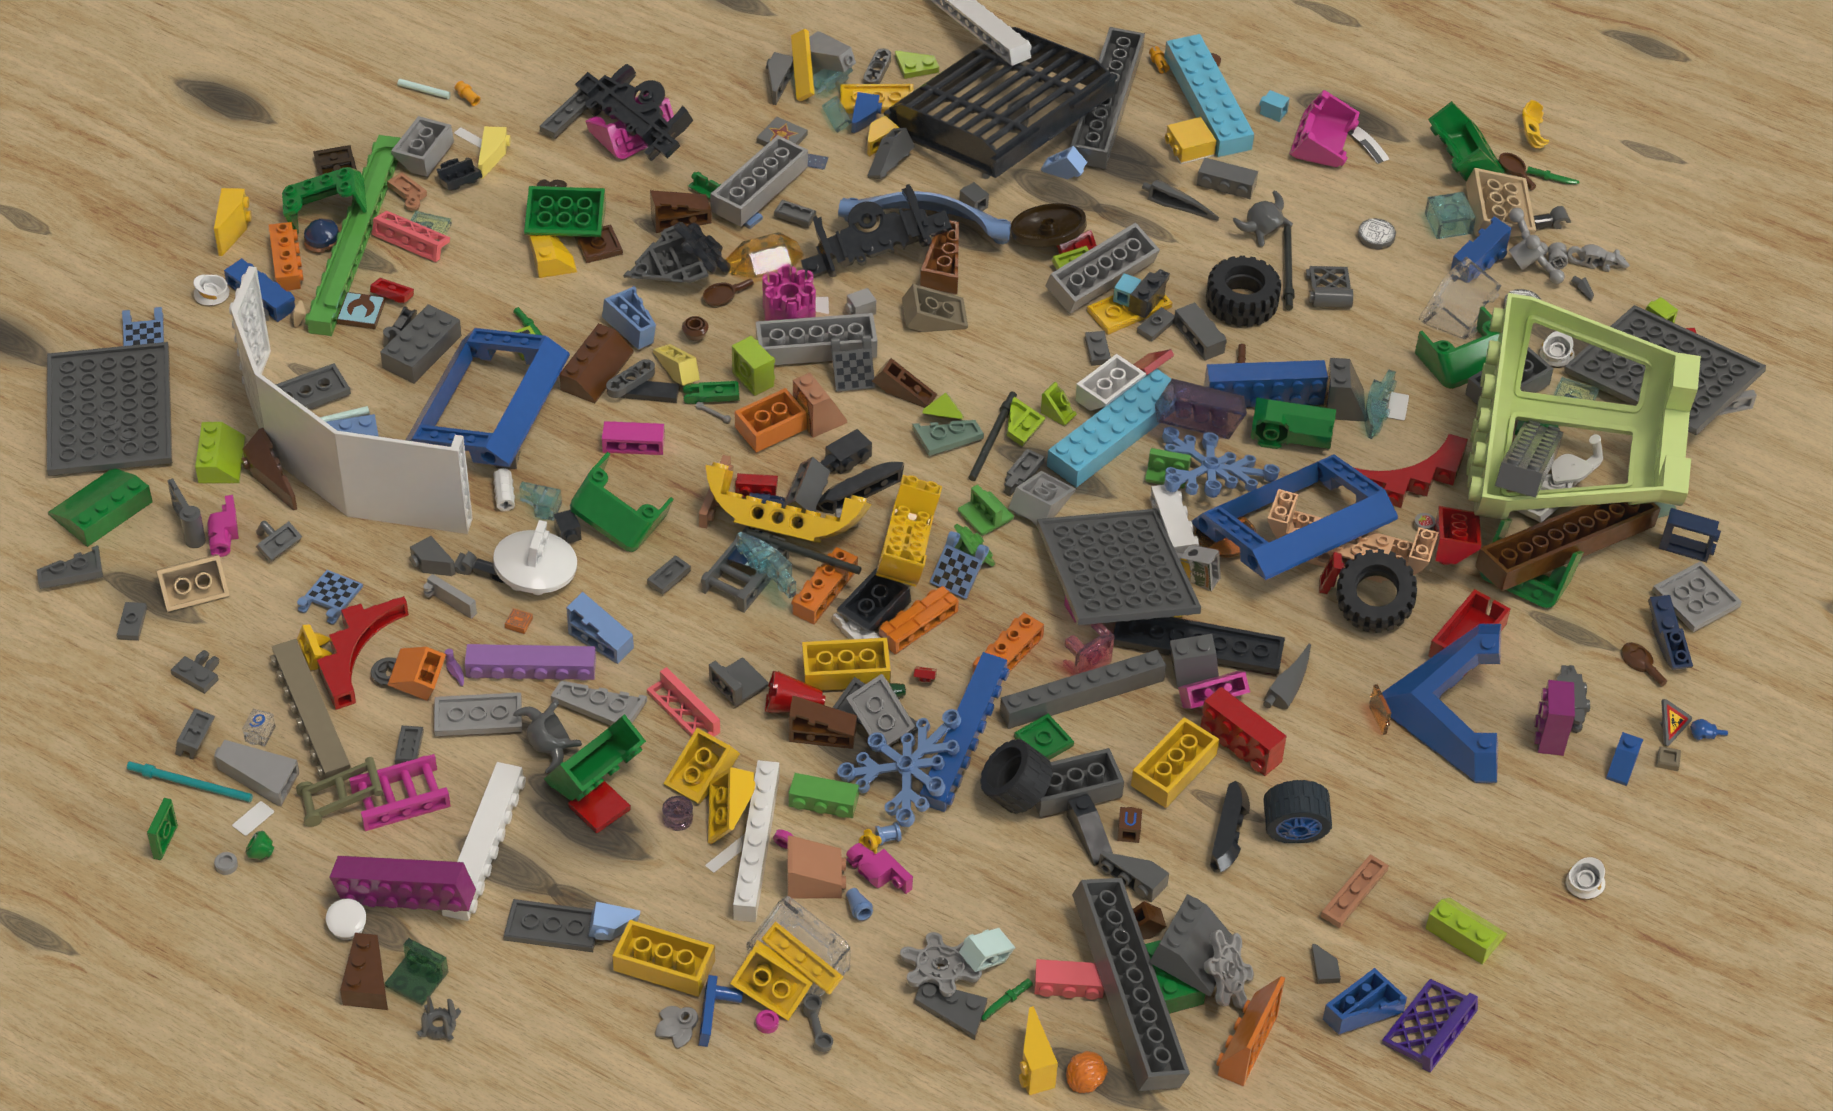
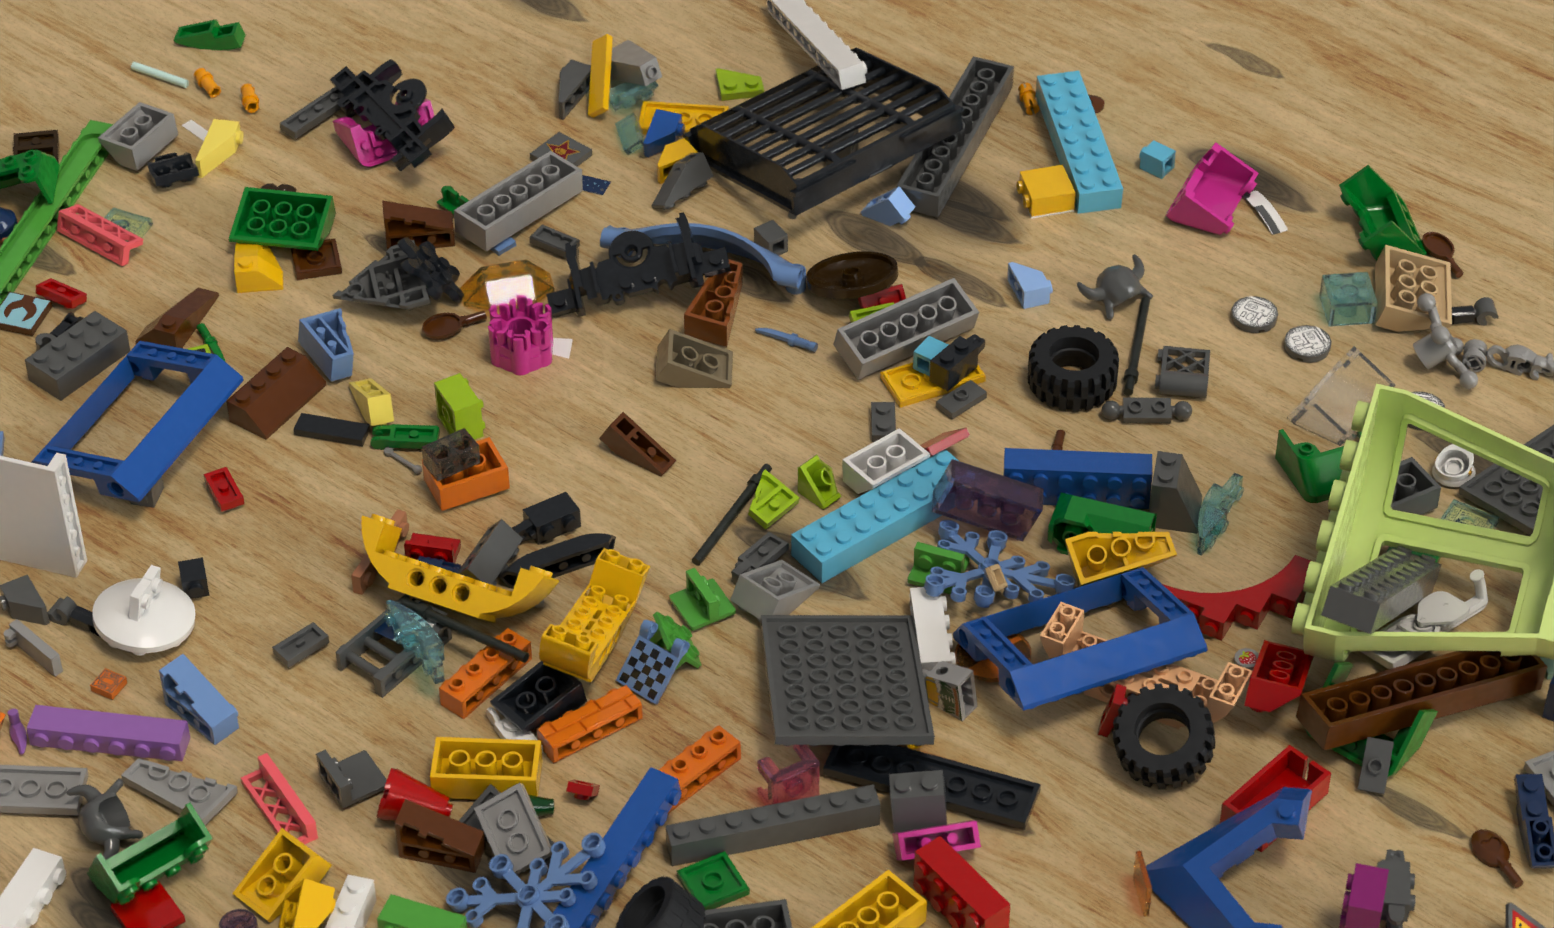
camera: 10 degrees right, 5 degrees down
nougat hinge [387,172,427,210] -> none
white axle [493,468,515,511] -> none
clear light blue arch [519,482,562,521] -> none
green windscreen [570,452,674,552] -> none
dark pink brick [602,421,665,455] -> none
dark grey beam [606,359,655,398] -> none
reddish brown cone [682,316,709,341] -> none
light grey brick [756,313,877,365] -> none
nougat slope [793,373,847,438] -> none
dark grey flag [830,335,875,392] -> none
light grey brick [845,288,876,315] -> none
dark grey beam [863,48,891,84] -> none
sand green wing [912,420,984,456] -> none
lime slope [923,393,964,420] -> none
dark grey piece [1142,179,1219,221] -> none
dark grey brick [1174,302,1227,361] -> none
dark grey brick [1197,157,1258,199] -> none
dark grey piece [1263,643,1311,709] -> none
white sticker [1387,392,1409,420] -> none
blue wedge [1451,216,1511,282] -> none
yellow piece [1522,100,1549,148] -> none
green piece [1526,166,1580,184] -> none
dark grey bar [1571,276,1594,301] -> none
none -> reddish brown wedge [135,288,219,348]
none -> green slope [174,19,246,50]
none -> red plate [204,467,245,512]
none -> light orange pin [240,83,259,113]
none -> clear smoke brick [422,428,480,481]
none -> medium blue piece [755,328,818,352]
none -> tan slope [983,564,1008,592]
none -> light blue slope [1007,262,1053,309]
none -> yellow wedge [1065,532,1177,587]
none -> dark grey plate [1102,398,1192,423]
none -> tile [1284,325,1332,363]
none -> dark grey plate [1358,737,1394,794]

